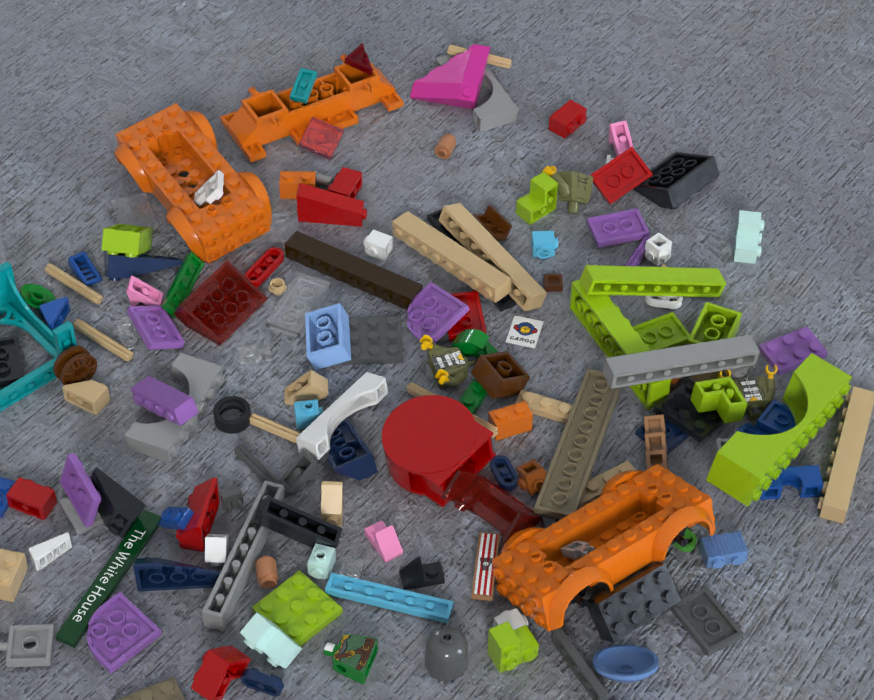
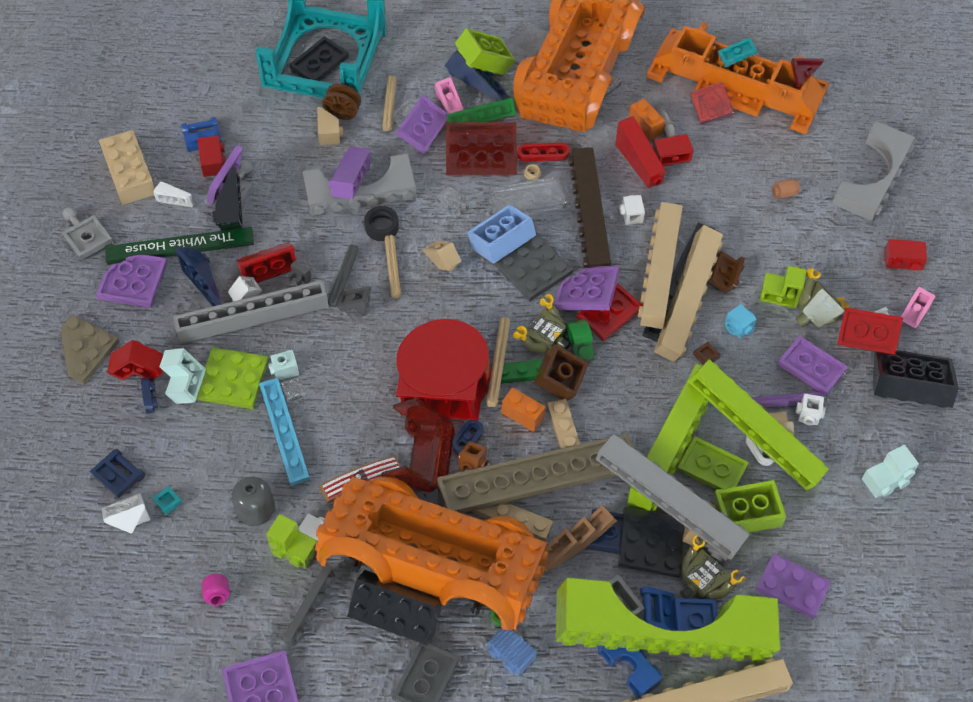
camera: 55 degrees right, 10 degrees up
green dish [19,284,56,309] -> none
blue slope [39,297,71,331] -> none
tan axle [45,263,103,304] -> none
blue slope [68,251,102,287] -> none
blue plate [158,507,194,530] -> none
white plate [194,170,224,206] -> none
black brick [253,496,342,548] -> none
nougat brick [255,556,278,589] -> none
medium azure brick [294,399,323,430] -> none
white arch [296,372,388,460] -> none
tan slope [321,481,344,527] -> none
torso [324,634,378,684] -> none
dark blue wedge [328,418,378,480] -> none
bright pink slope [364,520,403,563] -> none
black slope [399,556,445,590] -> none
dark pink slope [410,44,491,109] -> none
tan axle [447,45,512,69] -> none
white sticker [506,315,544,349] -> none
light grey plate [561,540,595,560] -> none
medium blue dish [592,644,659,683] -> none
lime brick [690,377,748,423] -> none

